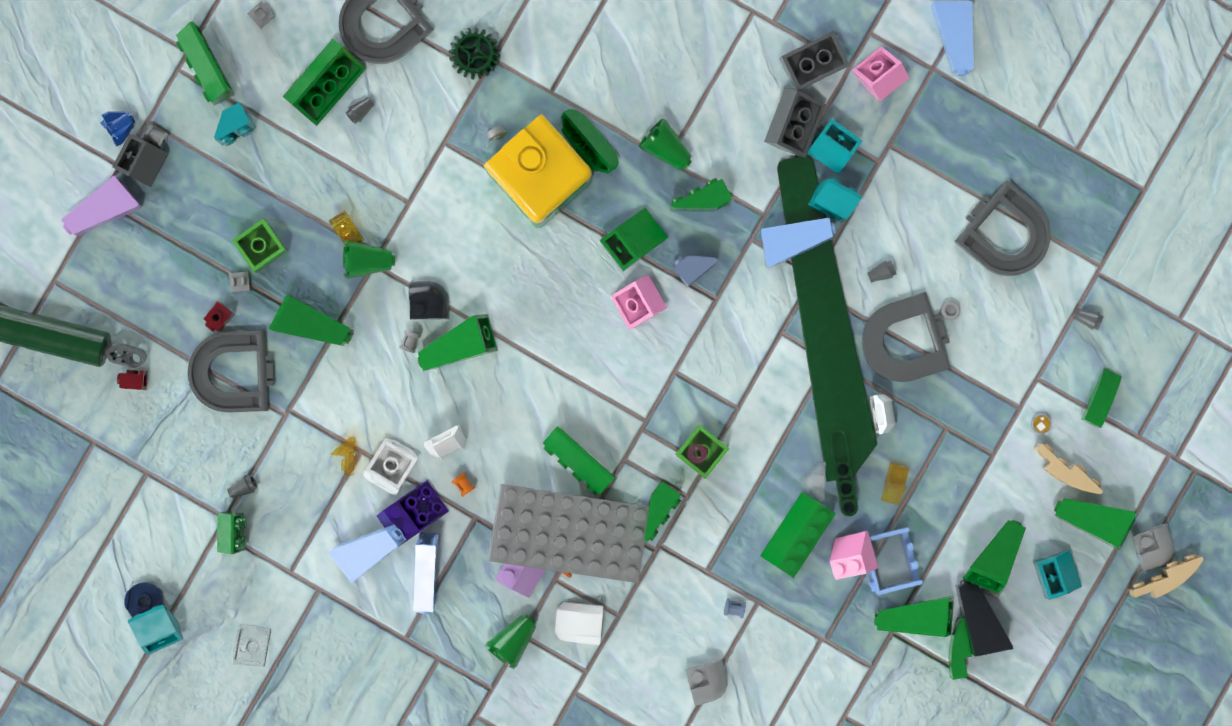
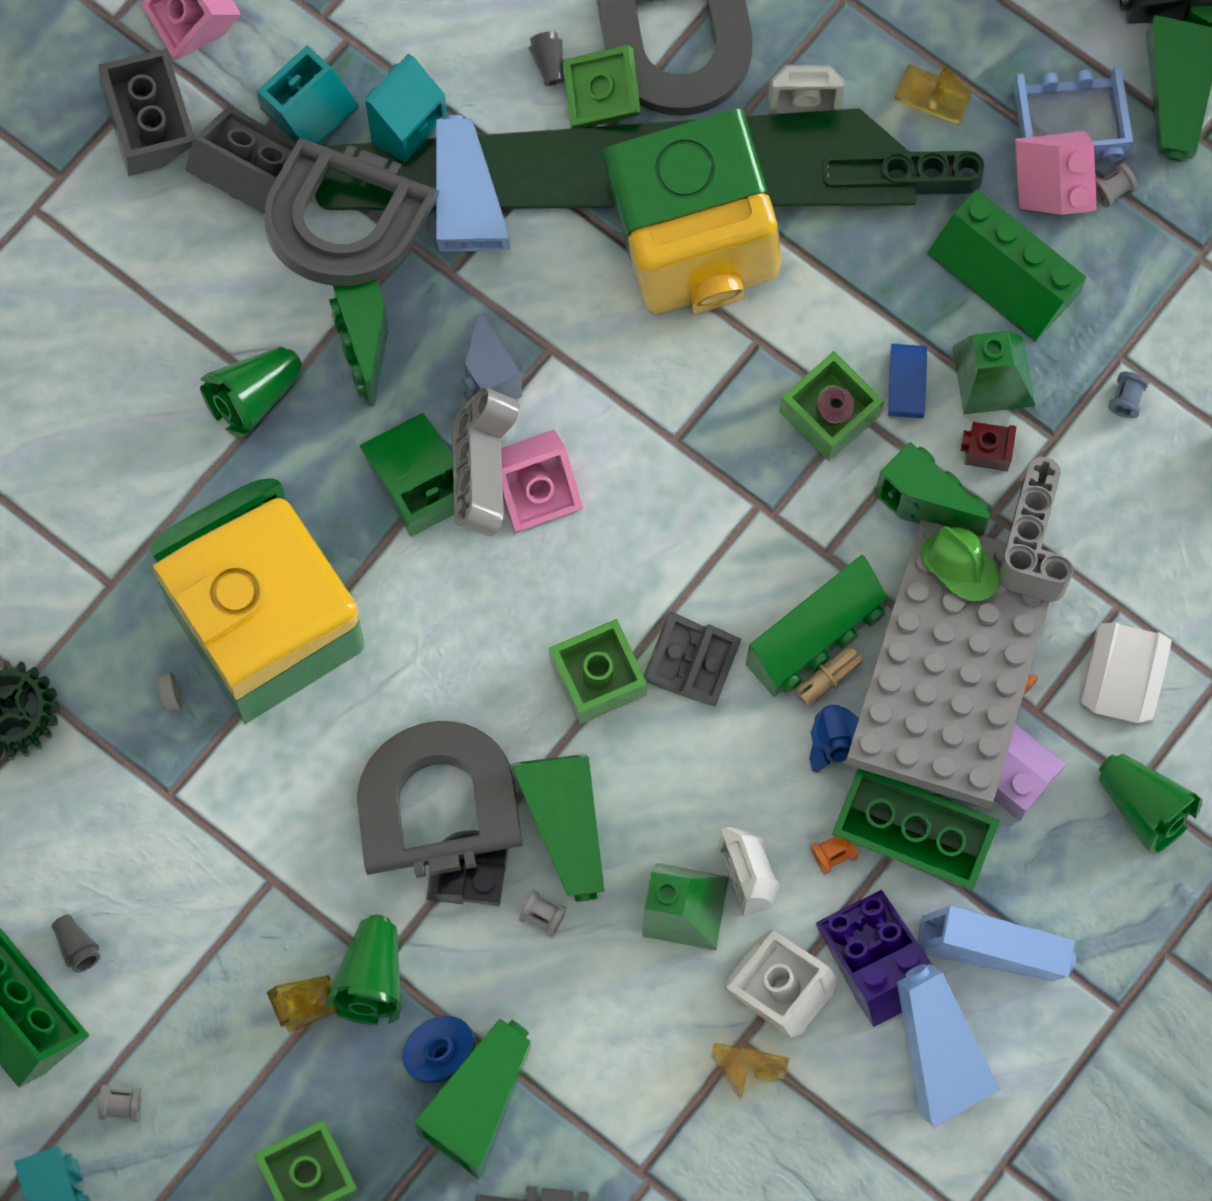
camera: 80 degrees left, 15 degrees down
clear slope [799,461,826,501] -> none
none -> light grey bush [98,1085,142,1122]
none -> dark grey piece [265,138,439,286]
none -> dark grey piece [357,721,523,878]
none -> blue dish [402,1016,475,1083]
none -> light grey beam [452,387,520,536]
none -> bright green brick [549,619,647,725]
none -> bright green plate [563,45,641,128]
none -> piece [602,108,781,315]
none -> green slope [642,863,729,950]
none -> dark grey slope [644,612,741,706]
none -> tan axle [794,647,863,708]
none -> blue brick [809,705,859,773]
none -> green slope [832,768,1000,891]
none -> blue slope [888,344,927,418]
none -> bright green piece [921,525,1000,602]
none -> green slope [953,330,1035,415]
none -> dark red brick [960,422,1017,472]
none -> light grey beam [999,457,1073,602]
none -> light grey bush [1095,163,1138,208]

